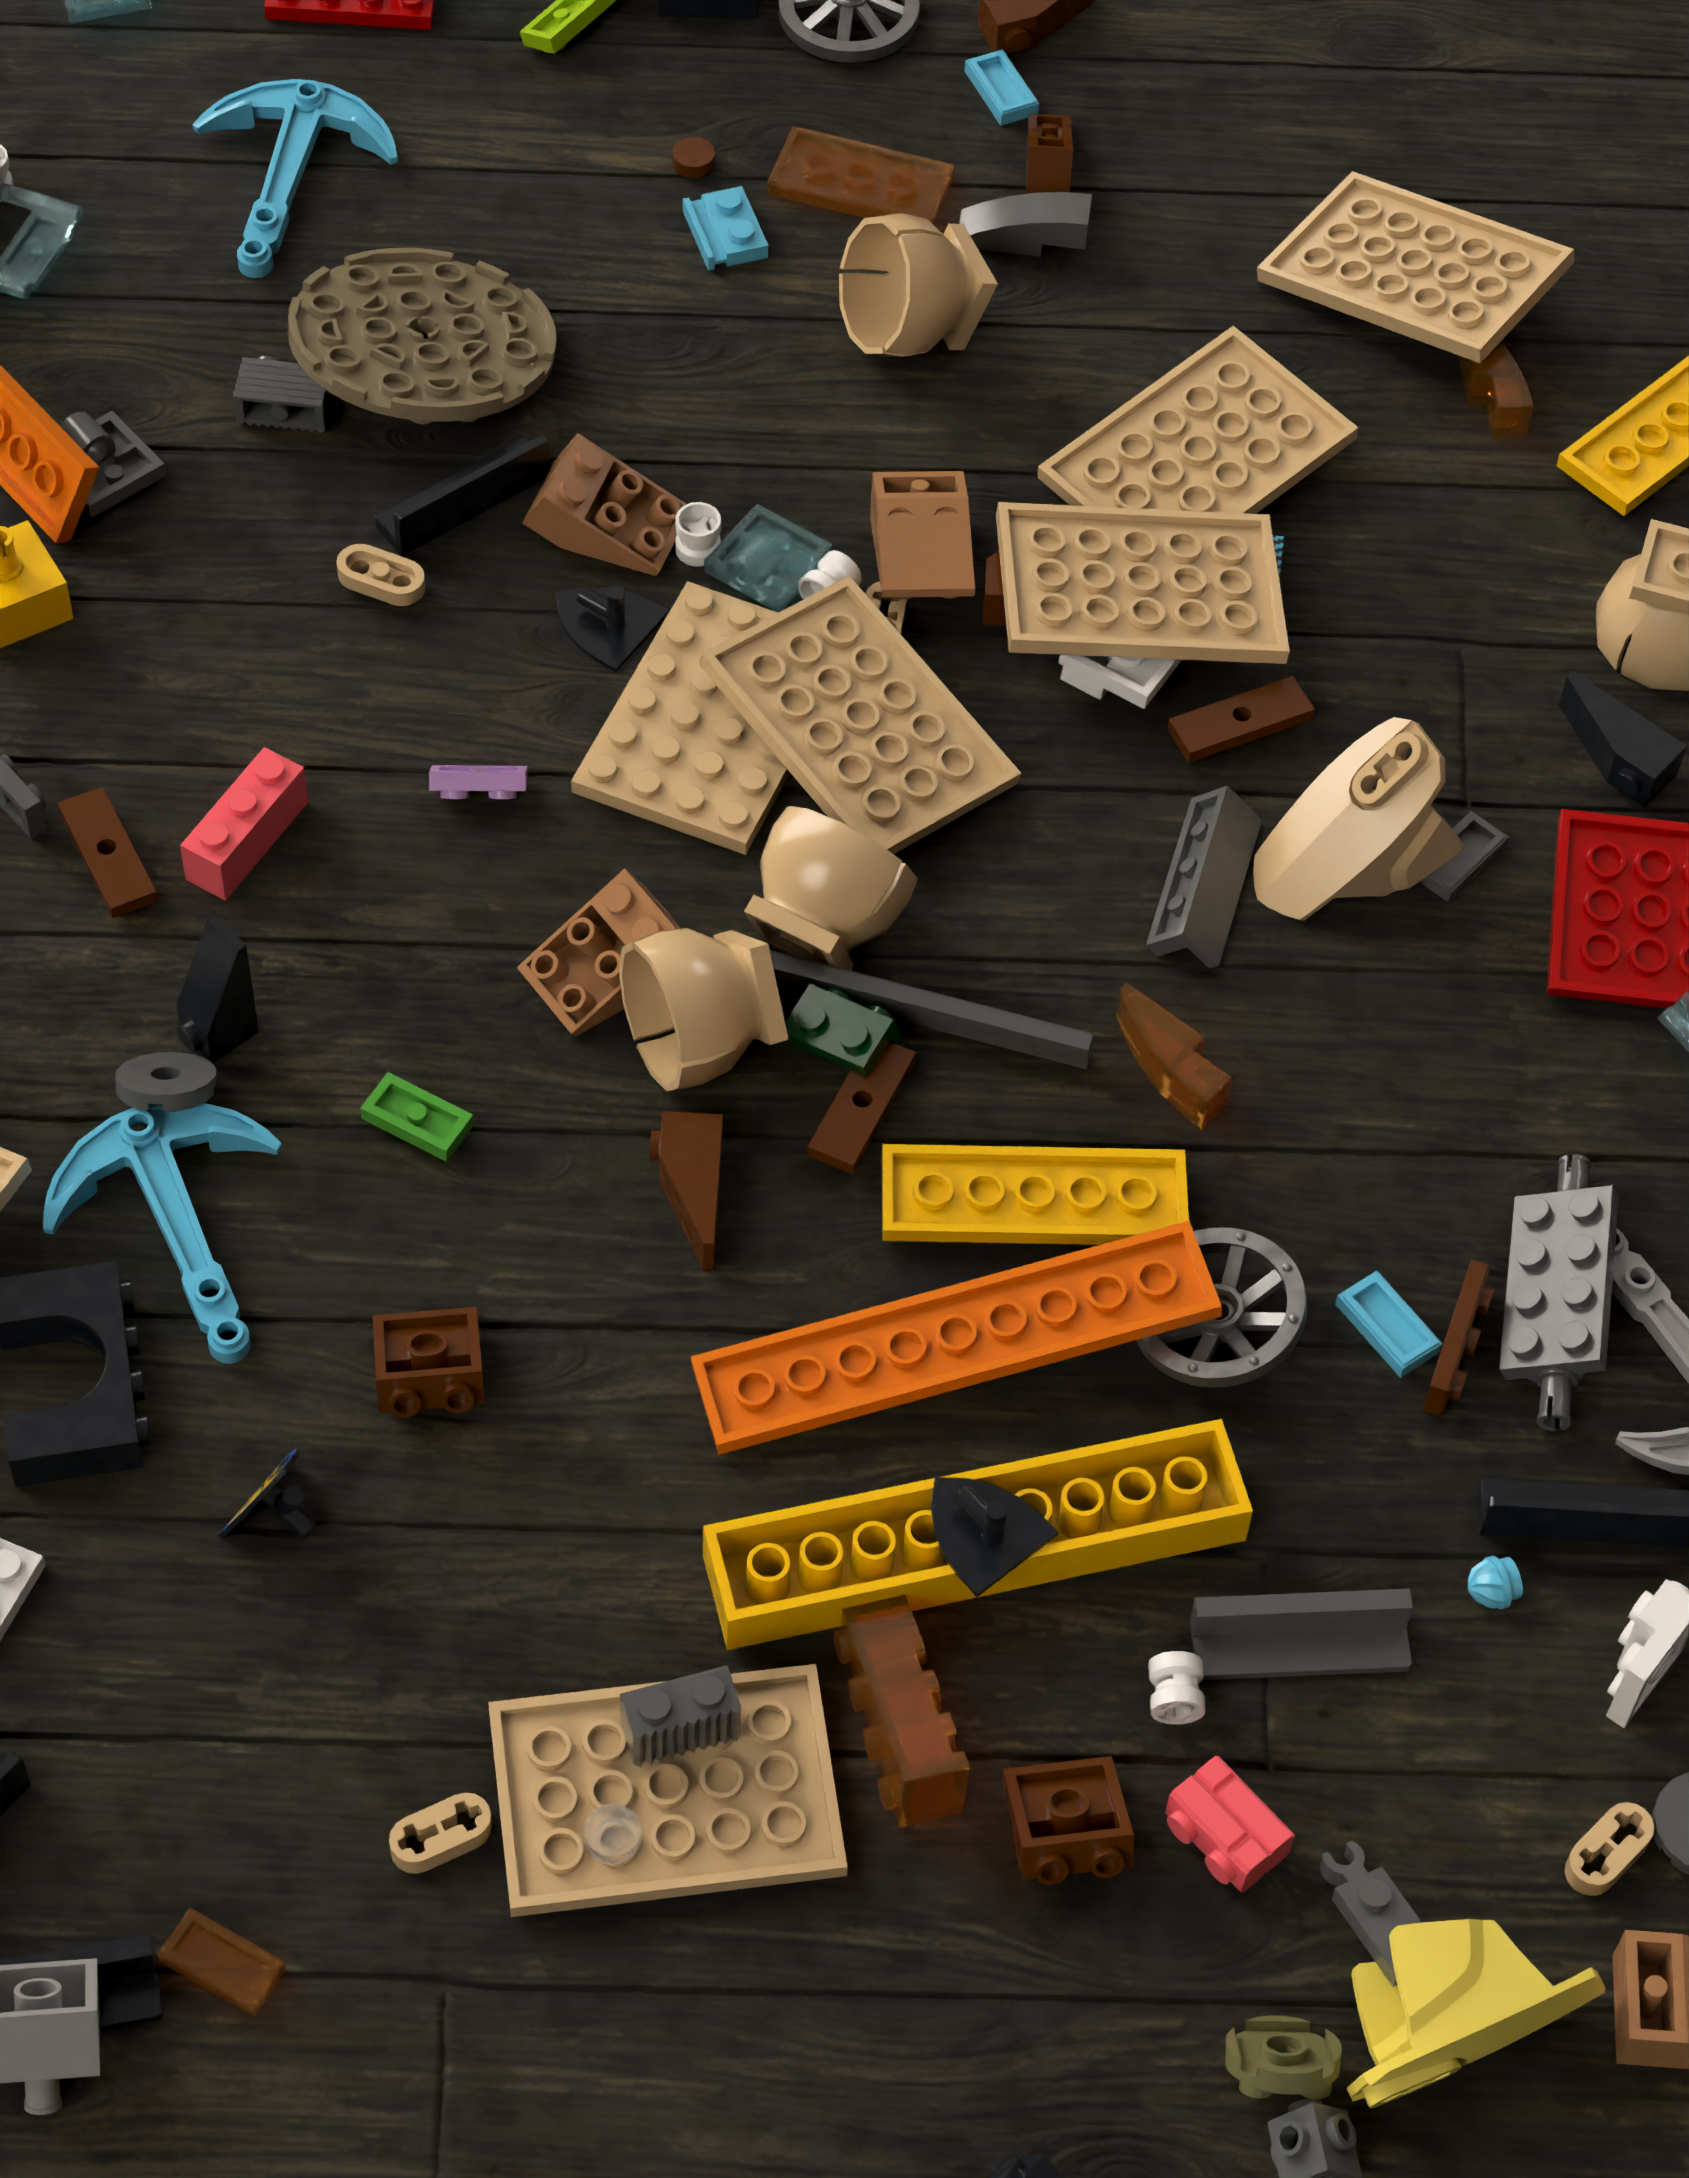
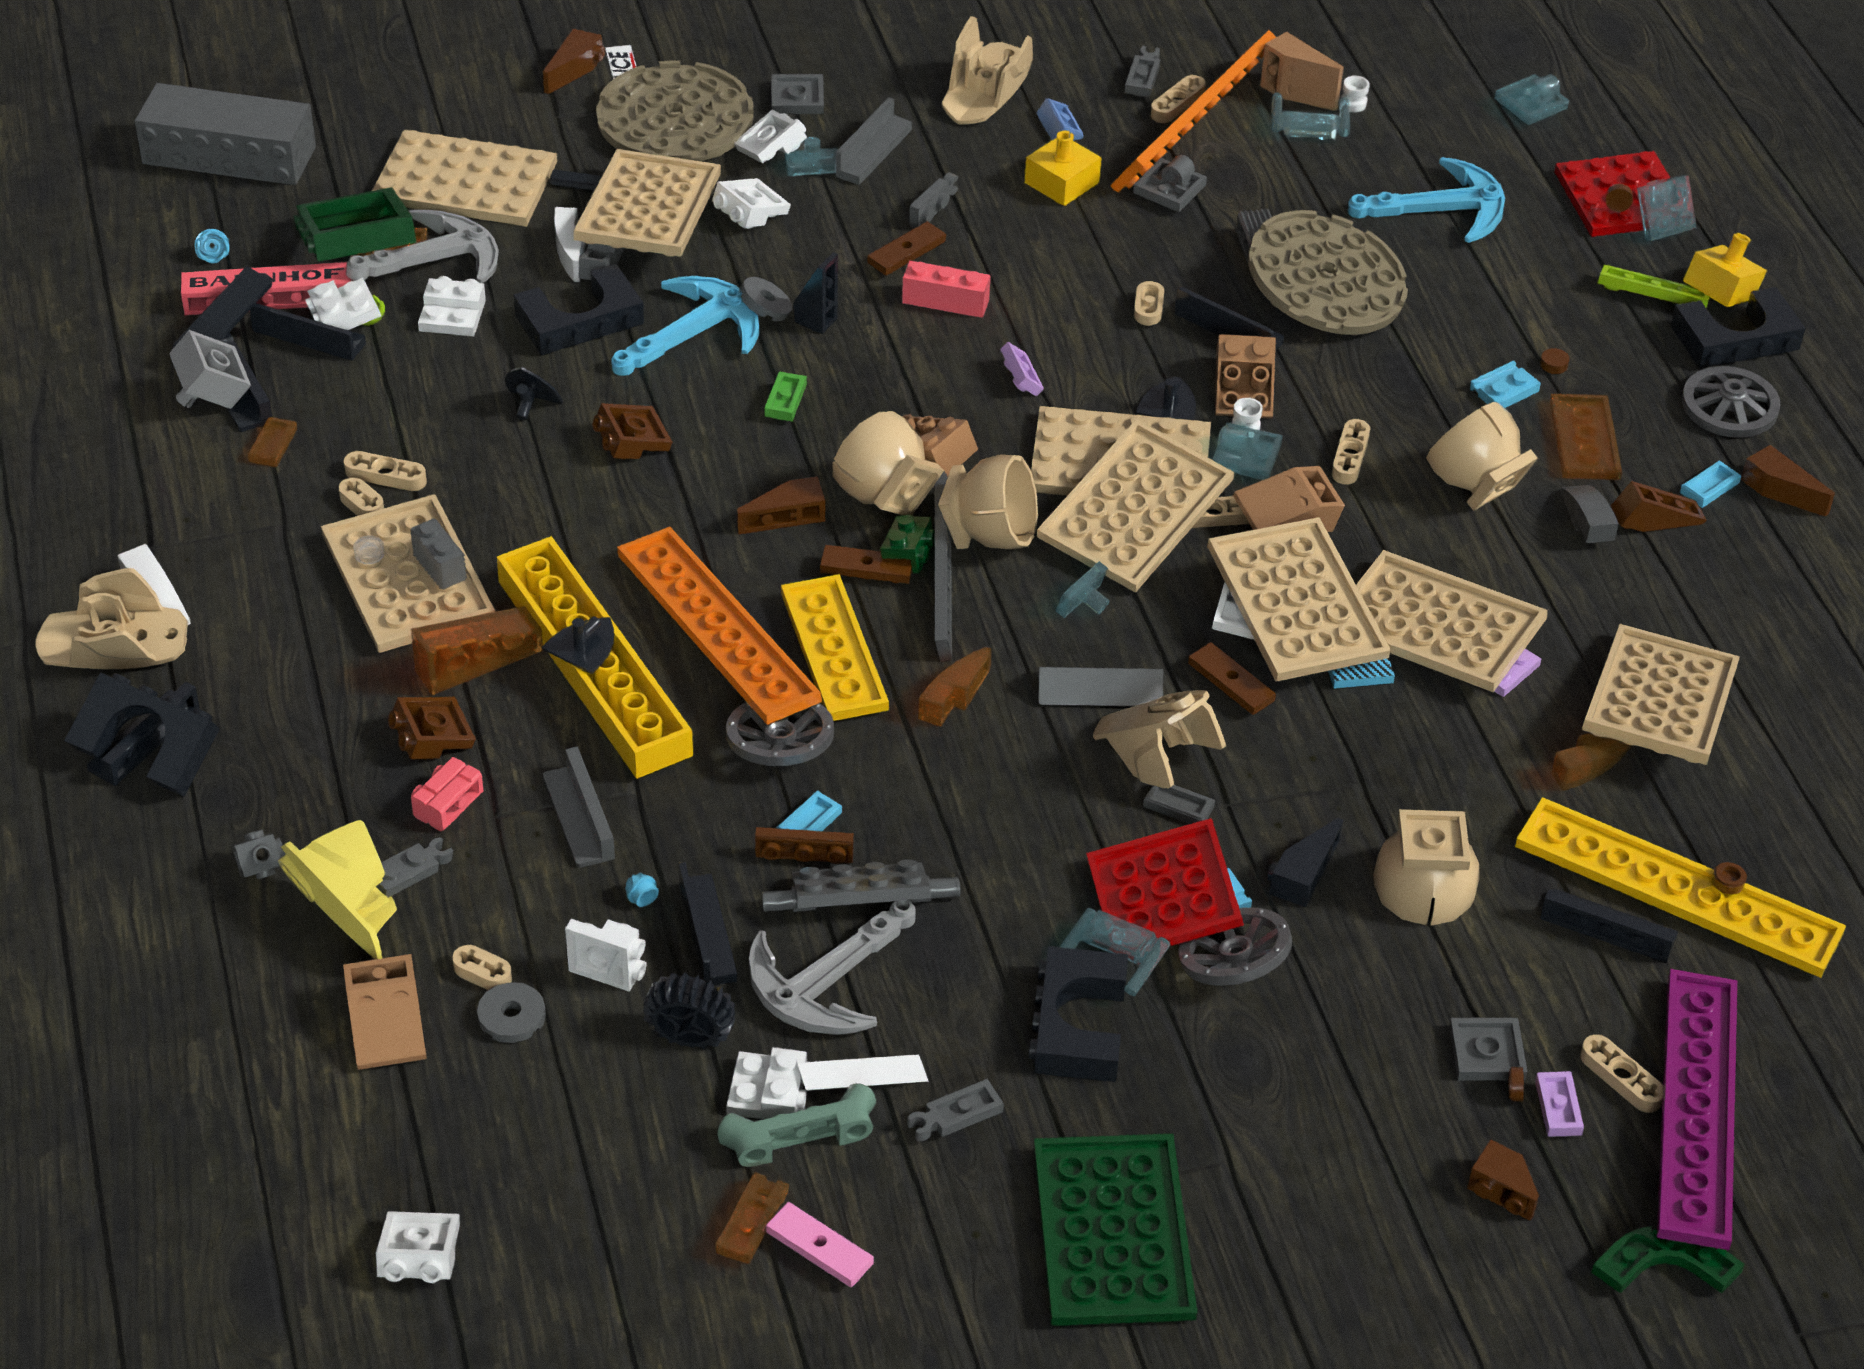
camera: 75 degrees right, 10 degrees down
white wheel [798,550,862,600] -> none
white wheel [1148,1651,1205,1724] -> none
olive plate [1225,2015,1342,2099] -> none
none -> tan beam [344,451,427,491]
none -> clear light blue tile [1055,561,1110,618]
none -> tan beam [1332,419,1370,484]

